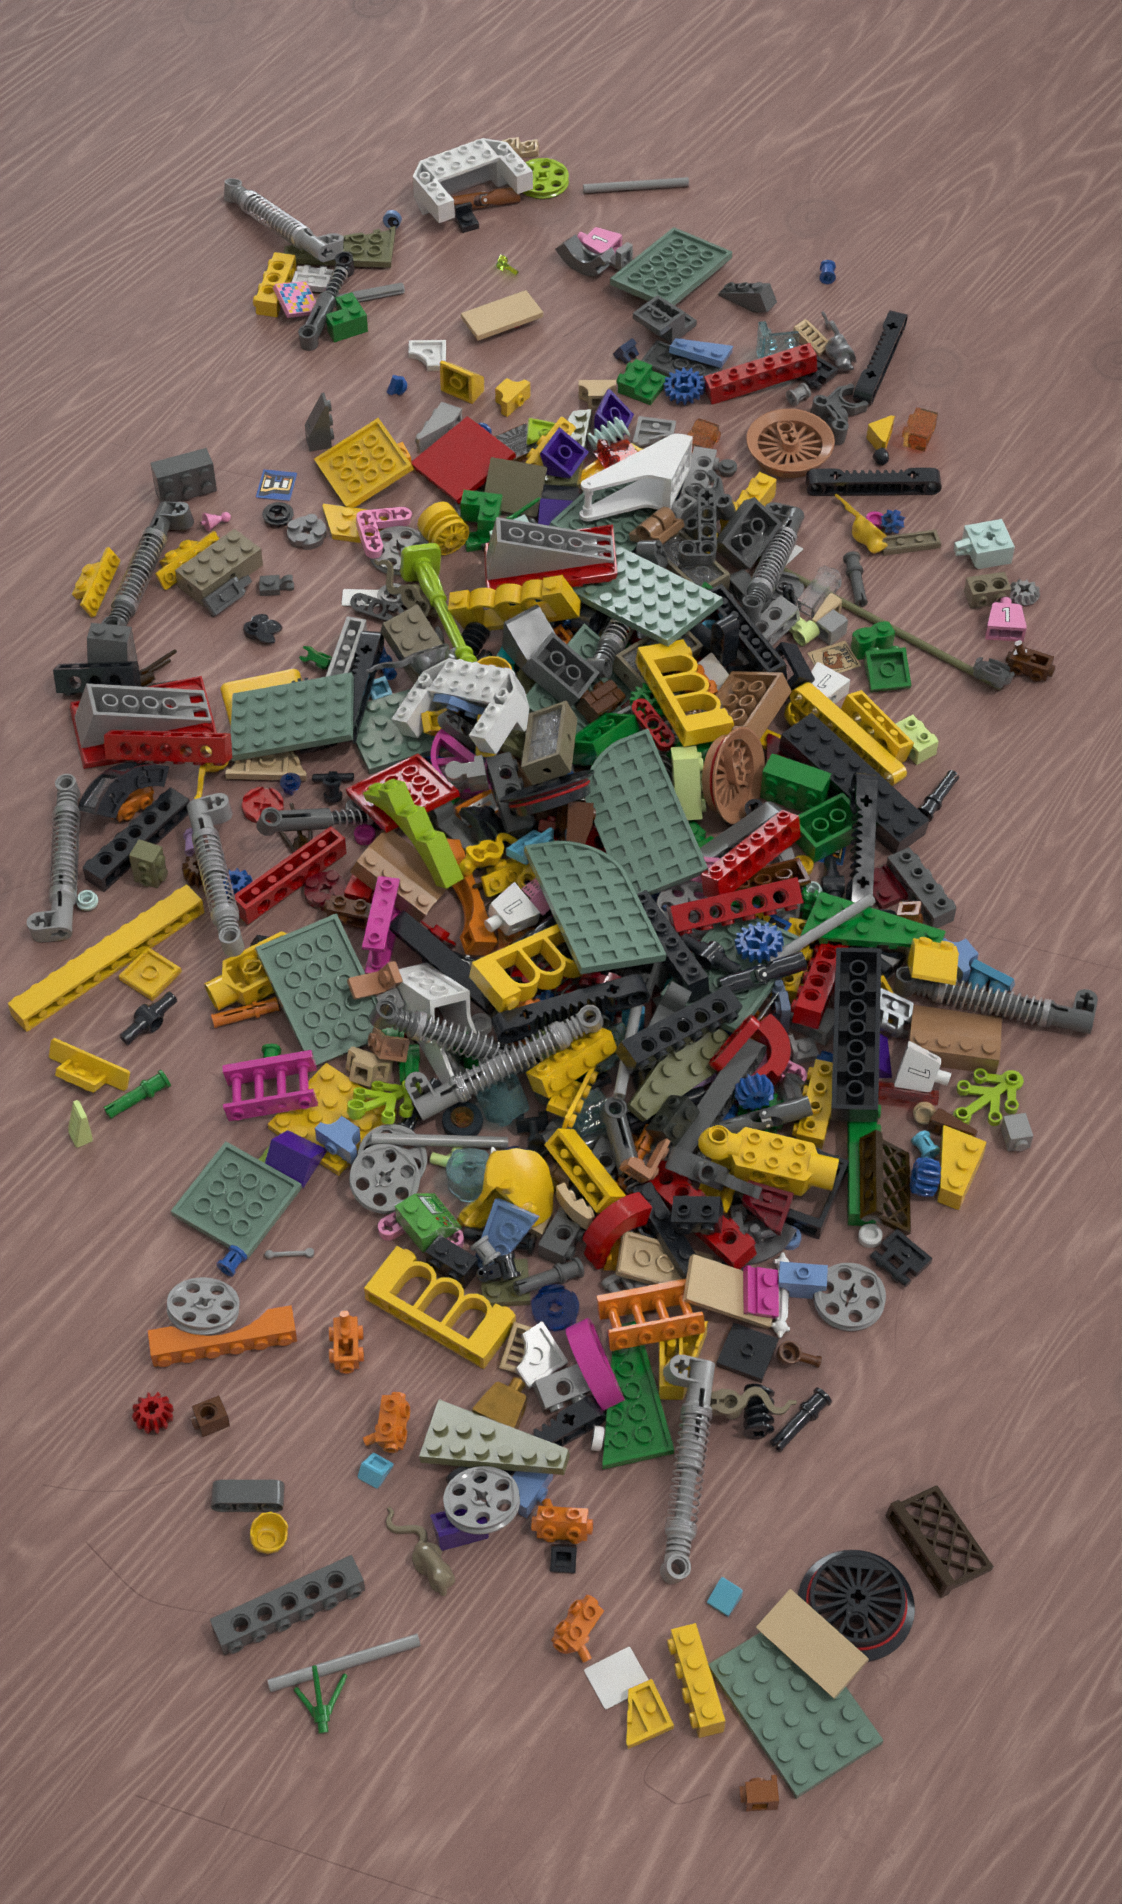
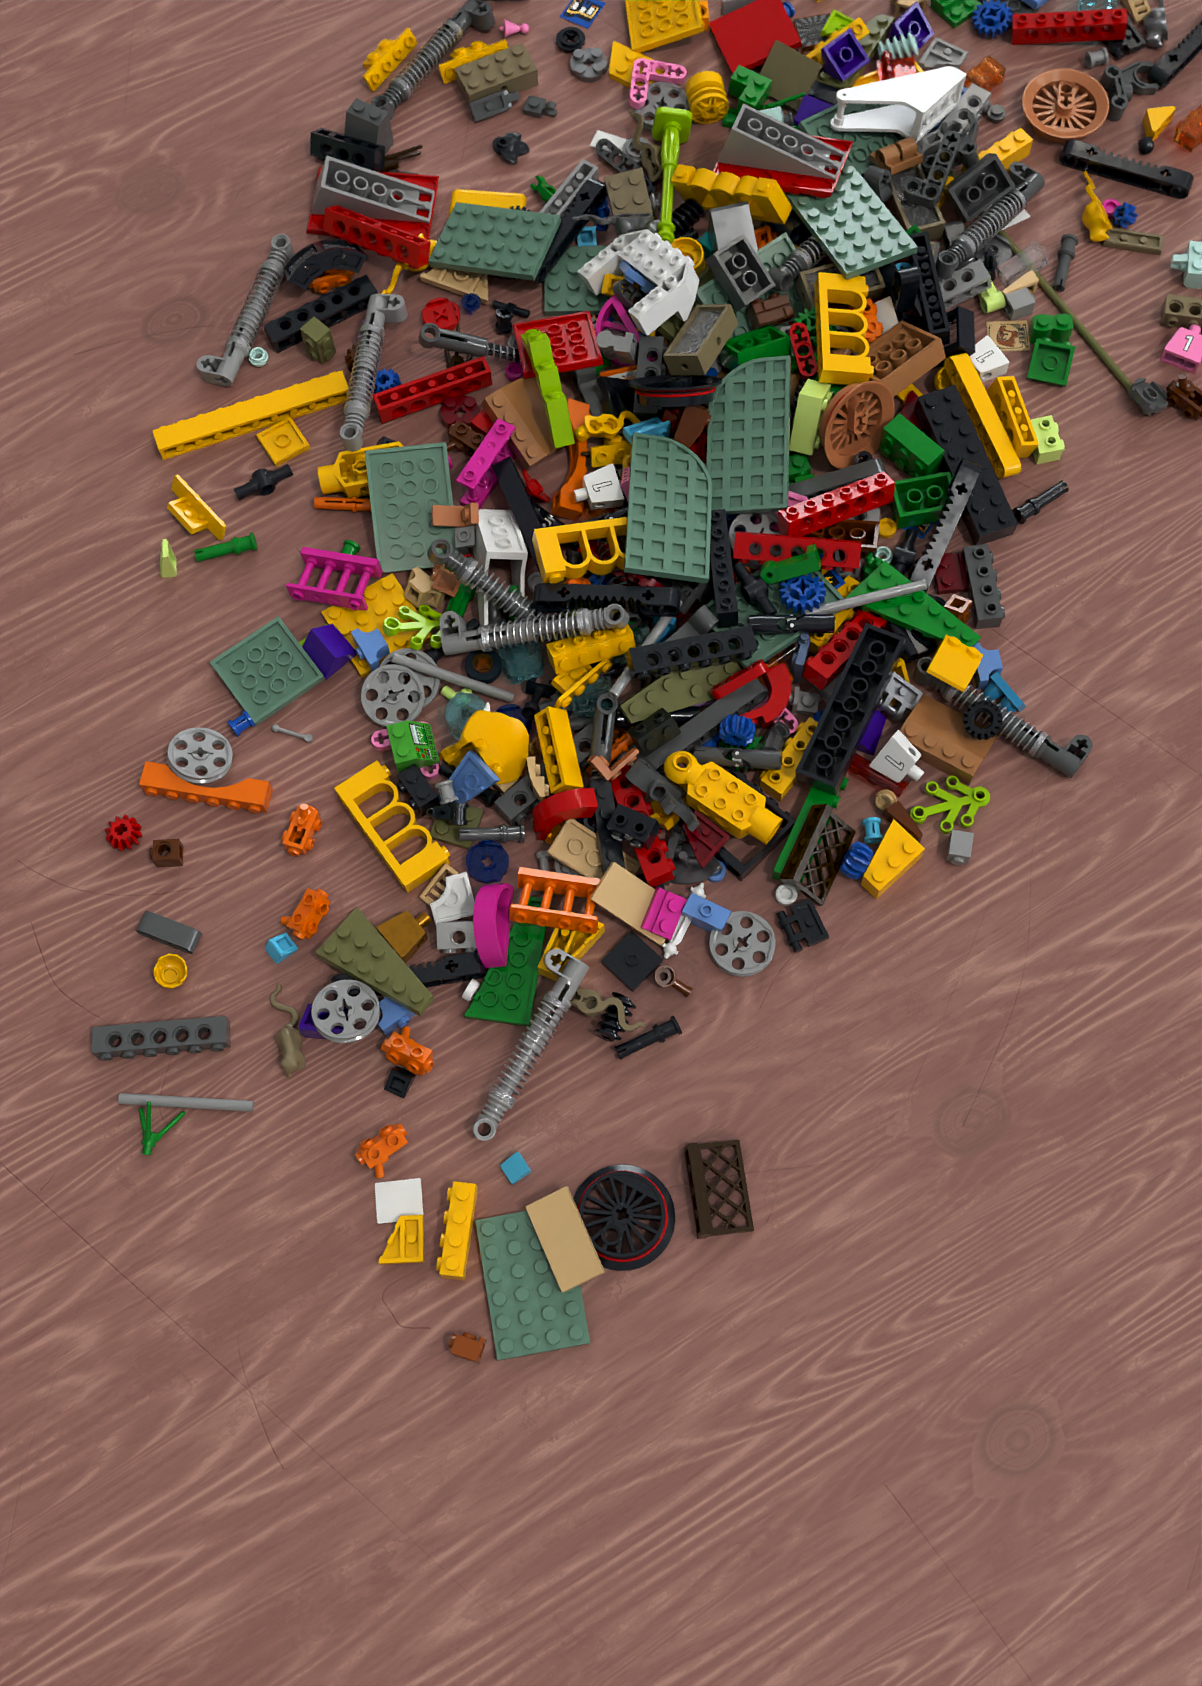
camera: 25 degrees right, 15 degrees up
none -> green leg [760,544,822,584]
none -> black tyre [963,700,1003,740]

